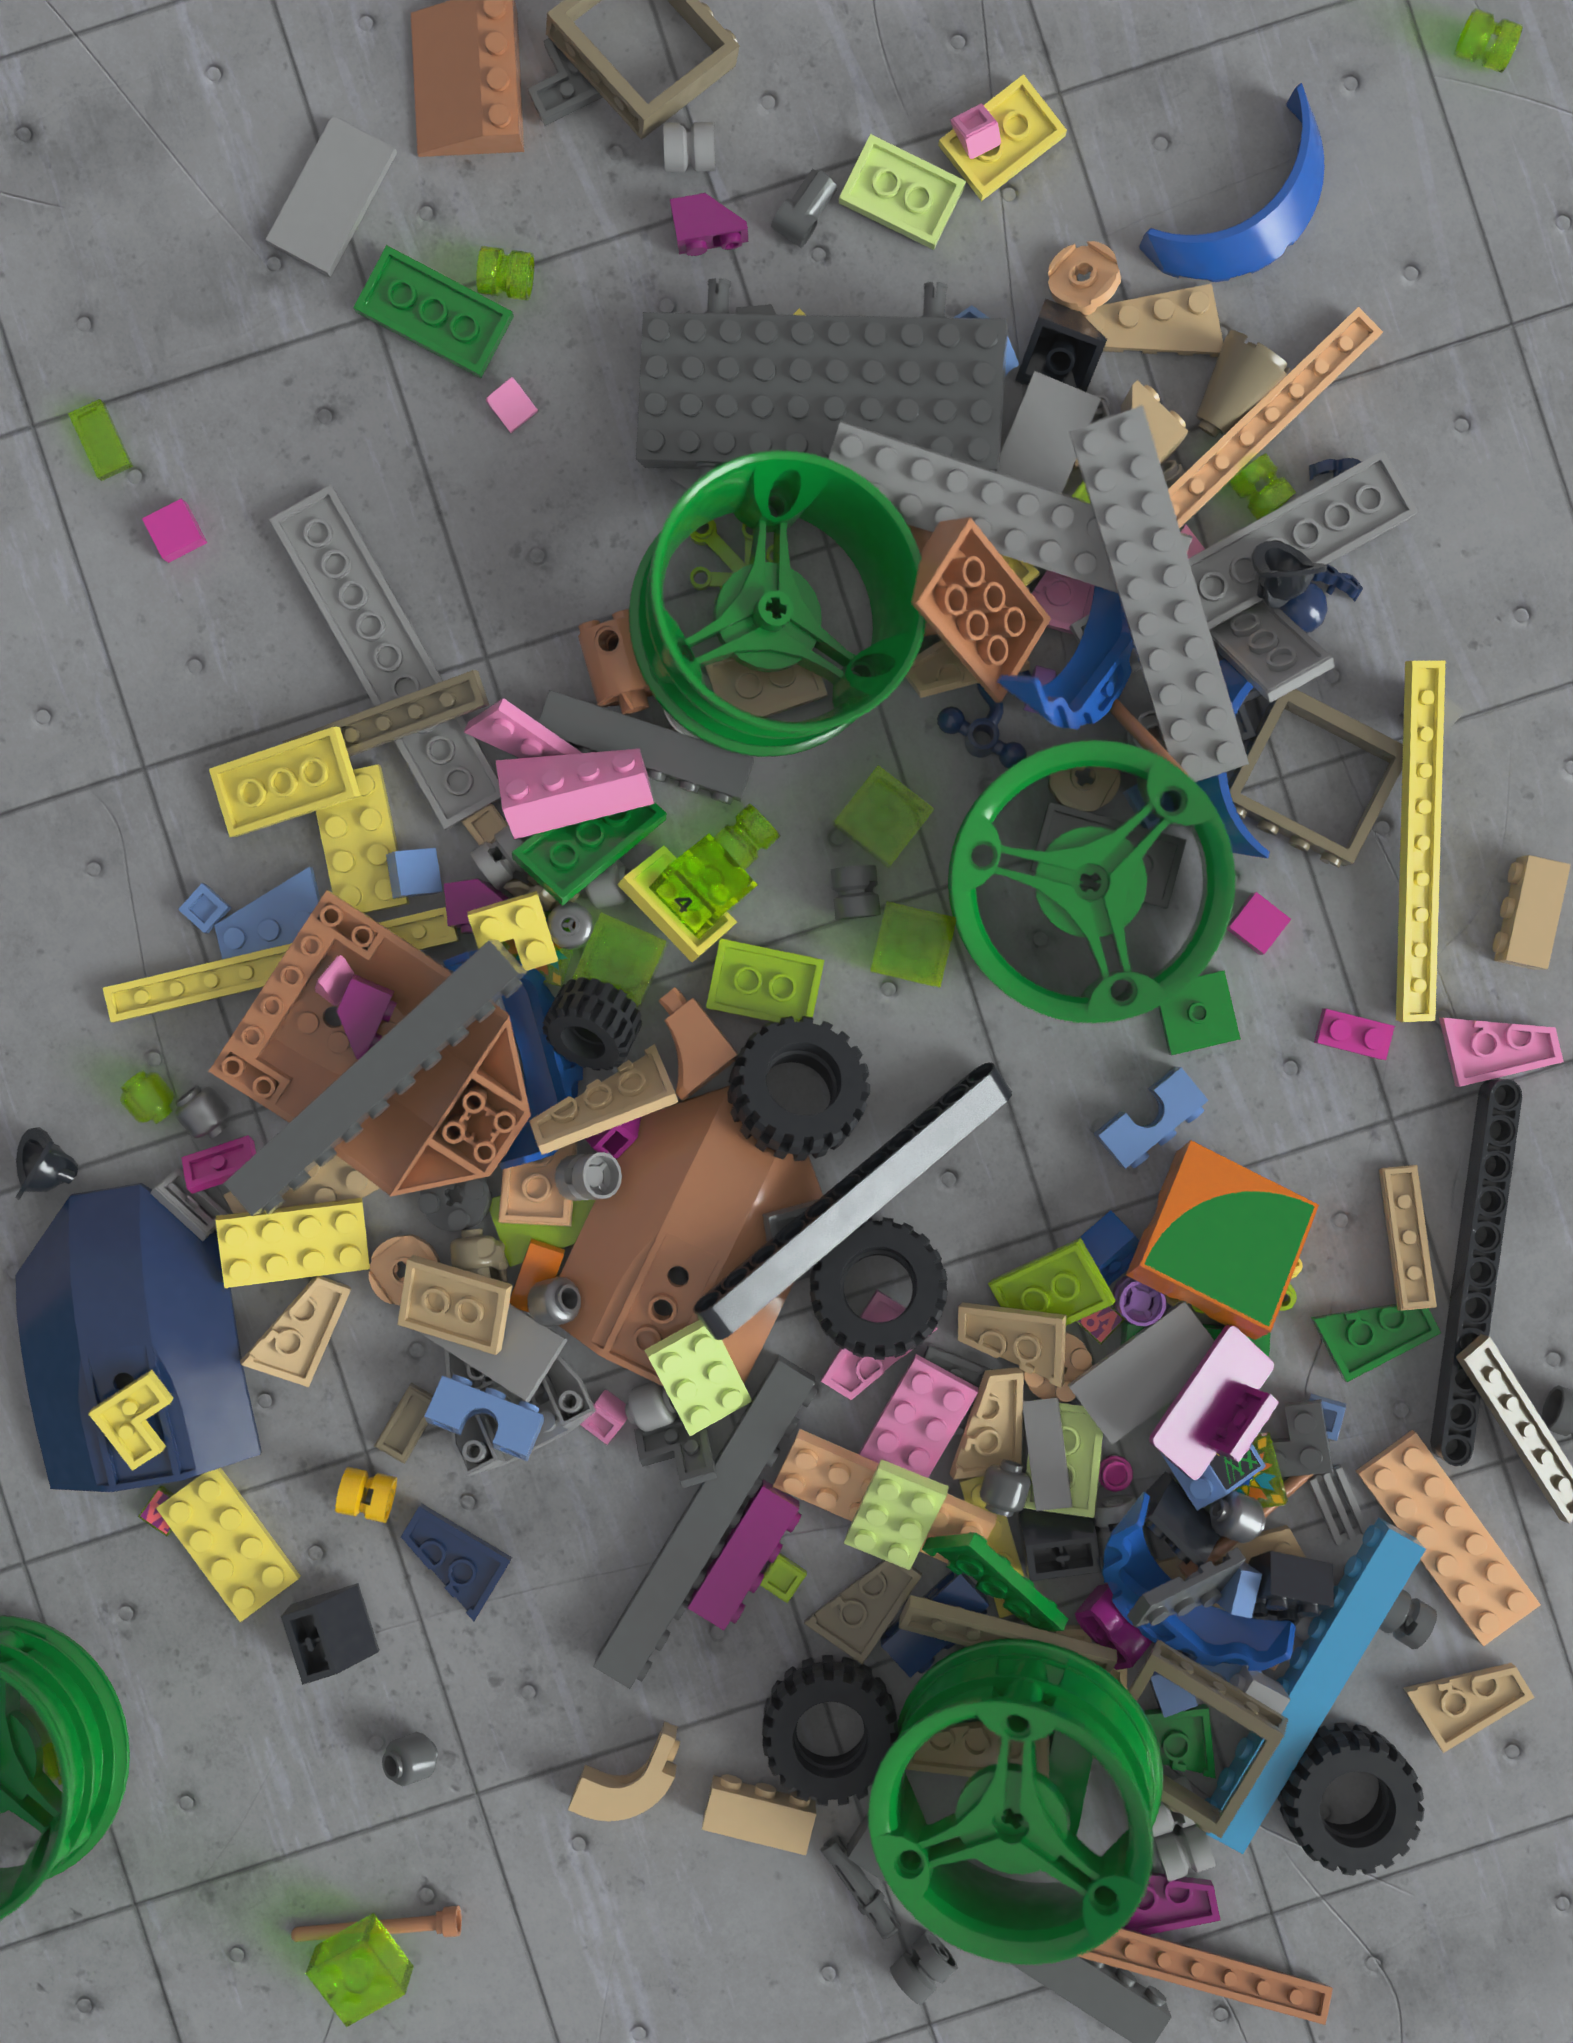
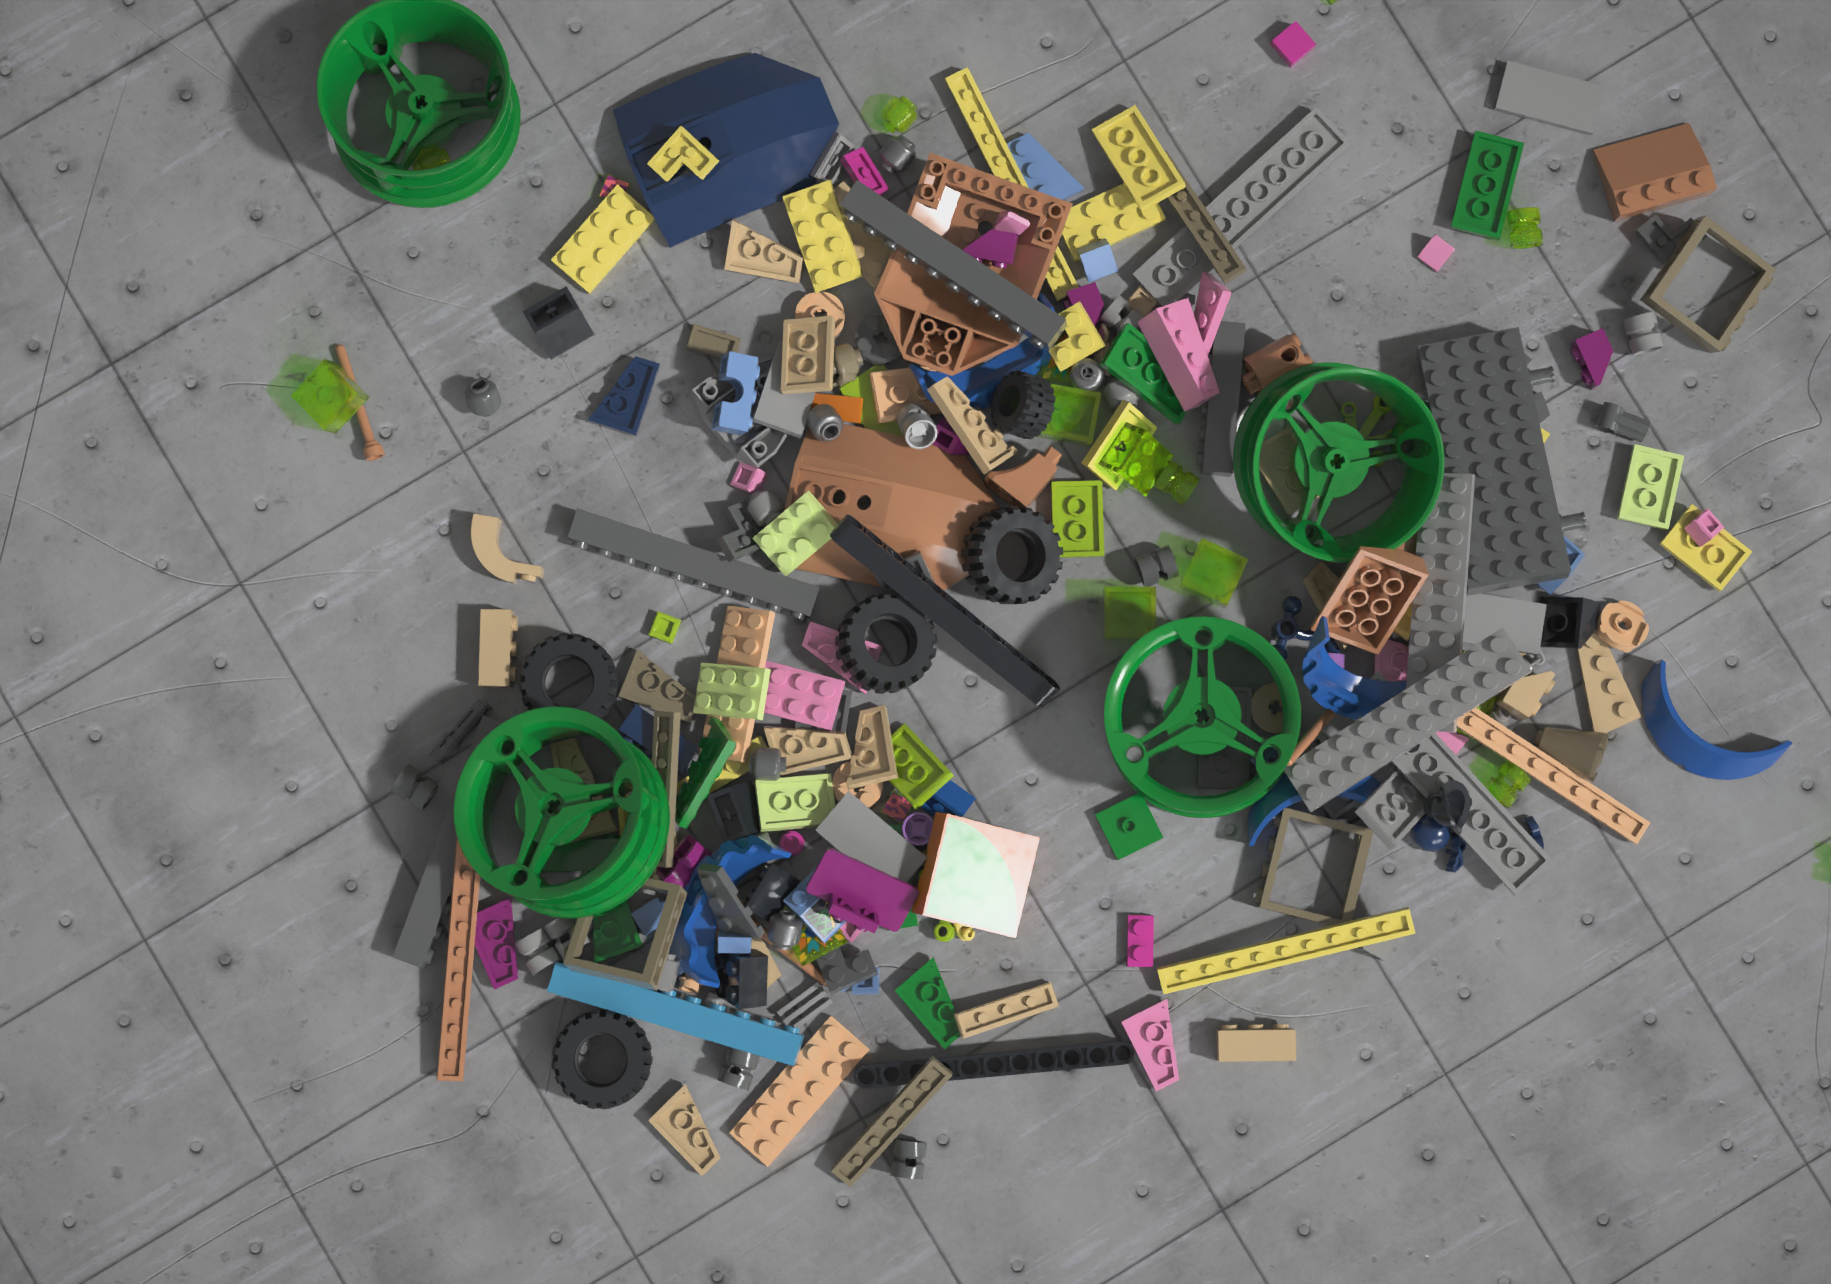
camera: 75 degrees right, 5 degrees down
black helmet [15,1127,78,1200] -> none
medium blue plate [178,883,232,934] -> none
yellow wheel [335,1467,397,1523] -> none
magenta brick [688,1479,802,1630] -> none
light grey tile [1023,1398,1073,1511] -> none
medium blue arch [1093,1067,1209,1169] -> none
dark pink piece [1227,892,1291,955] -> none

